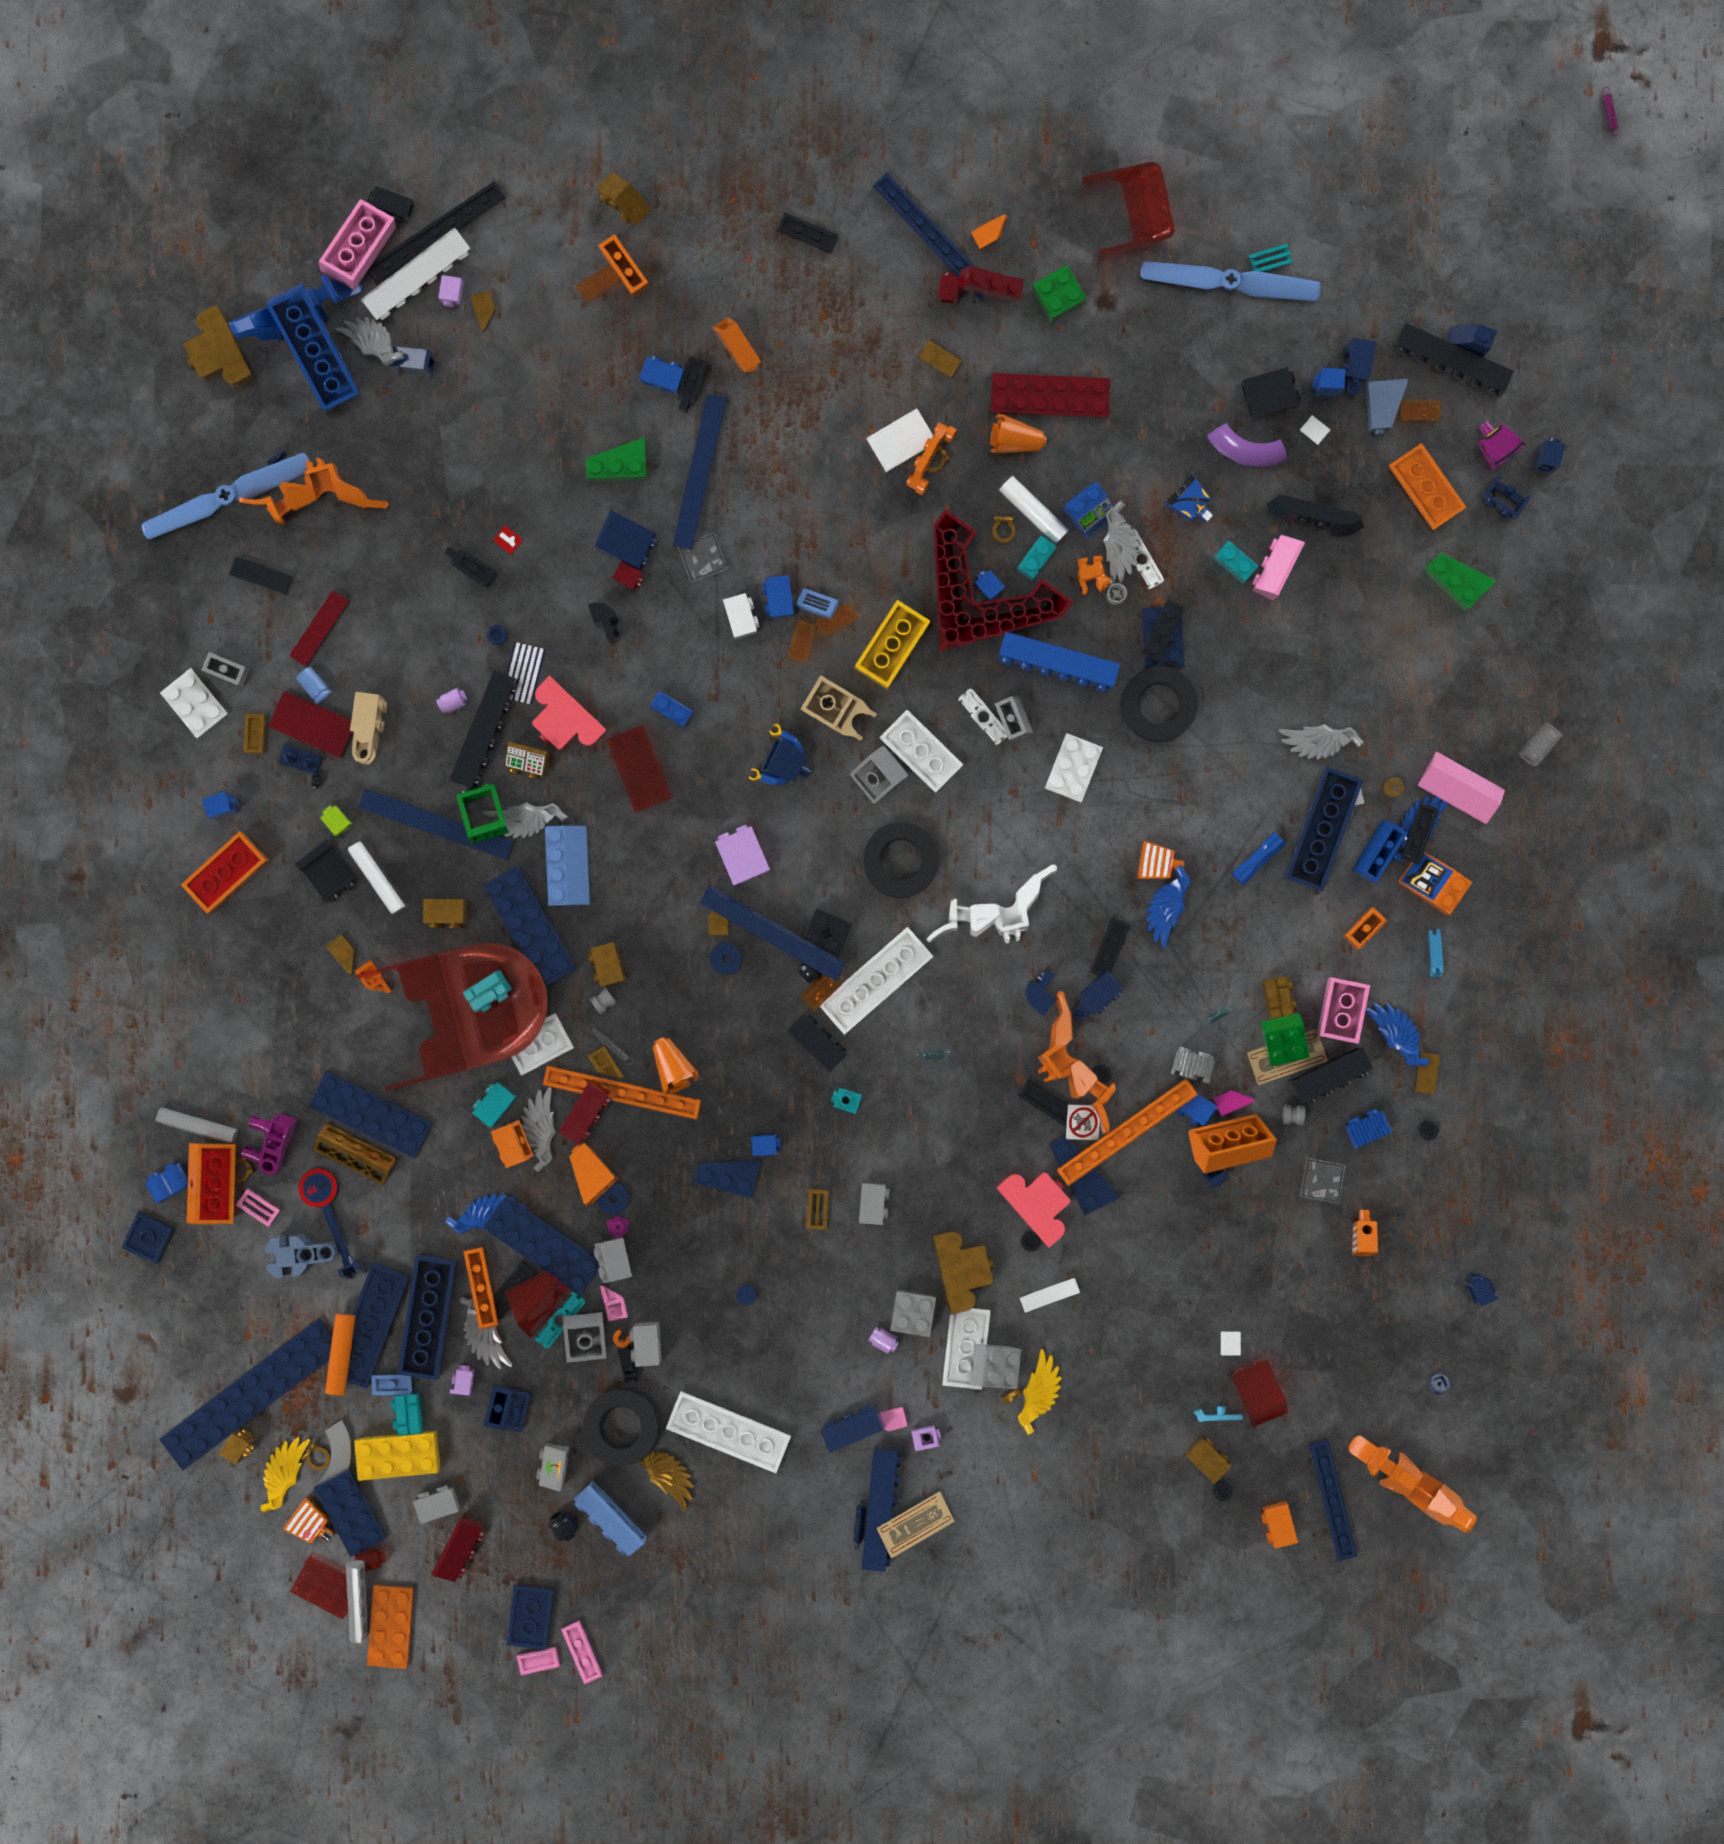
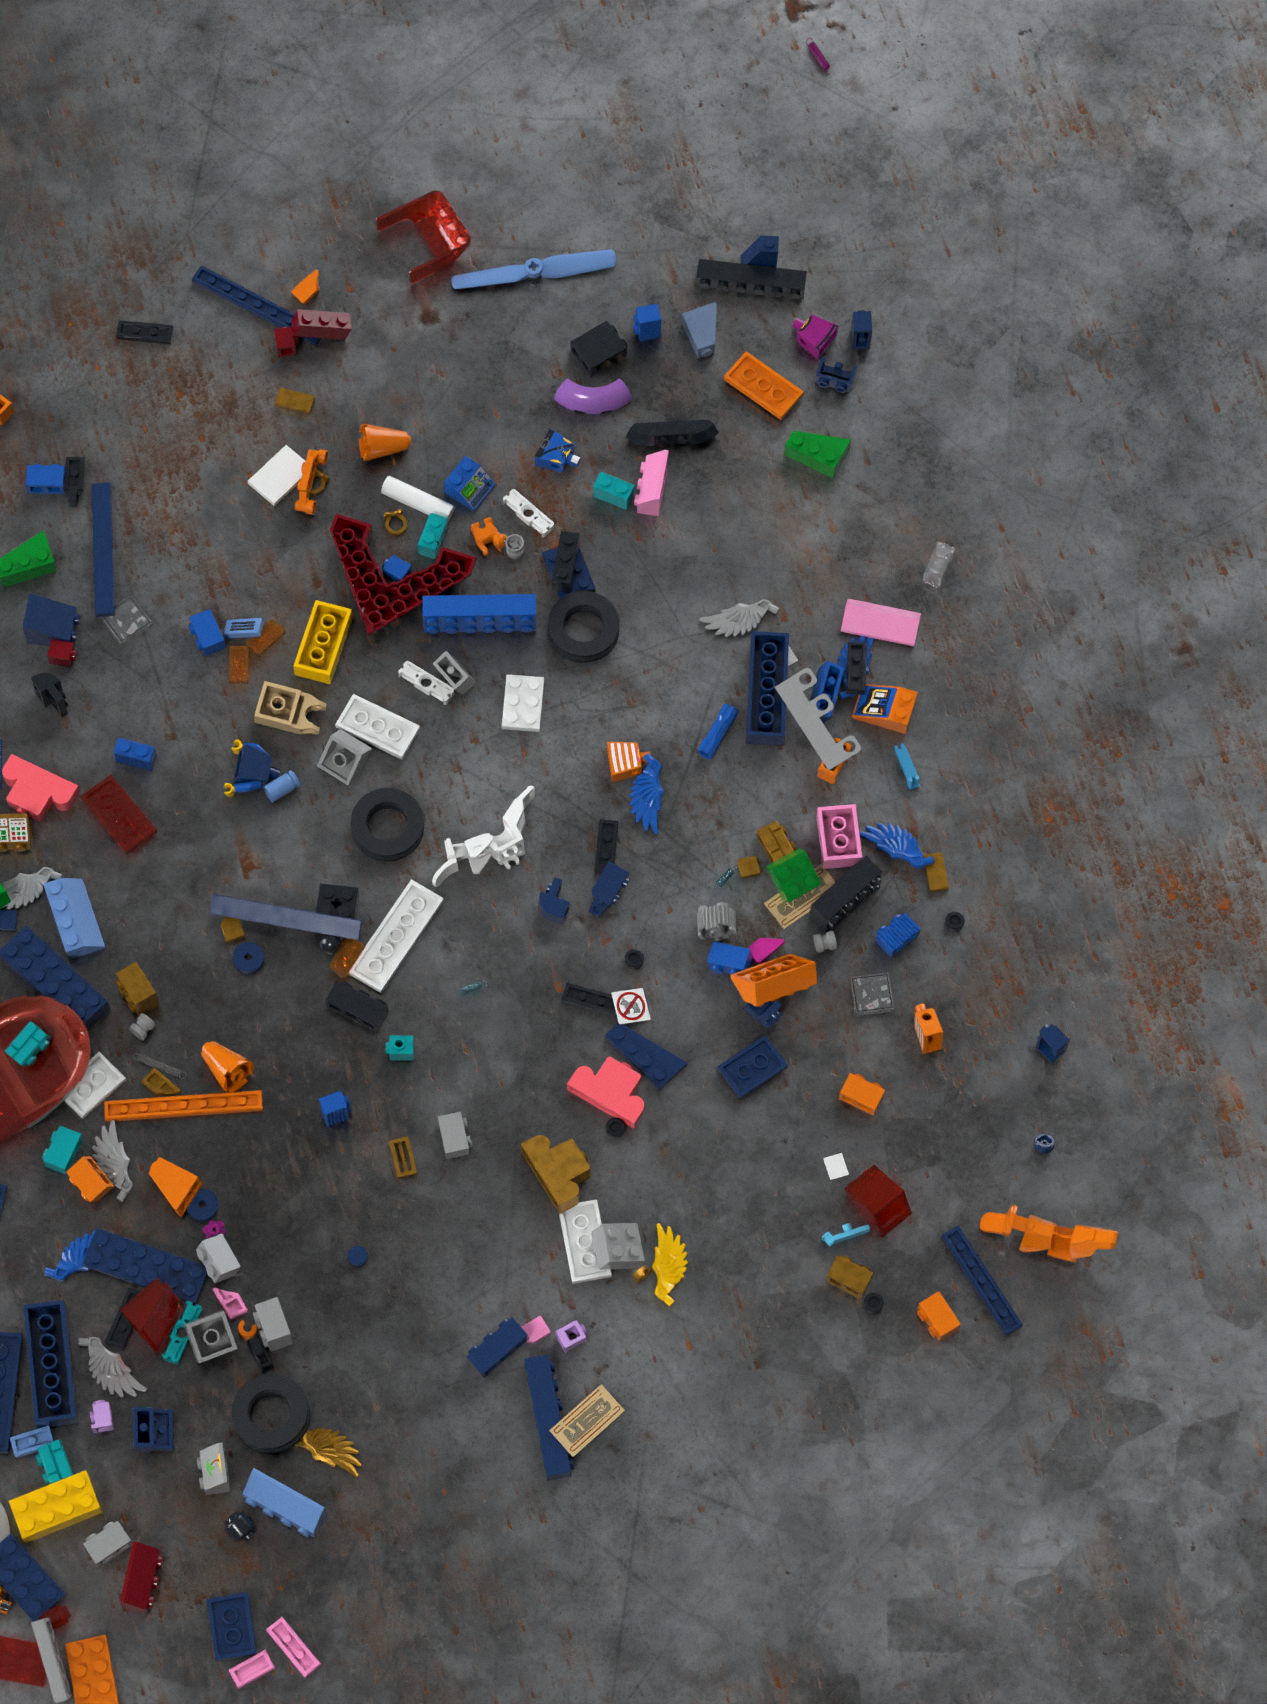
camera: 20 degrees left, 20 degrees down
orange brick [463,1247,499,1330] -> none
dark red brick [558,1080,611,1145] -> none
white plate [666,1391,791,1473] -> none
dark blue wing [694,1160,761,1198] -> none
orange slope [712,317,761,373] -> none
lavender brick [715,825,770,886] -> none
white brick [723,593,760,640] -> none
dark blue piece [853,1499,865,1550] -> none
lavender brick [868,1327,899,1354] -> none
light grey brick [890,1290,936,1337] -> none
dark red plate [990,373,1110,418] -> none
white sticker [1020,1278,1080,1312] -> none
green brick [1032,265,1087,323] -> none
orange piece [1037,991,1116,1134] -> none
orange tile [1057,1078,1198,1187] -> none
light grey animal [1103,500,1139,586] -> none
teal tile [1249,243,1293,272] -> none
white sticker [1300,415,1330,445] -> none
dark blue hinge [1342,338,1376,396] -> none
pearl gold tile [1383,777,1404,798] -> none
clear orange plate [1400,400,1441,422] -> none
none -> medium blue piece [263,770,301,803]
none -> dark blue plate [717,1035,788,1099]
none -> pearl gold tile [737,856,761,879]
none -> light grey piece [775,668,861,770]
none -> orange brick [839,1073,885,1116]

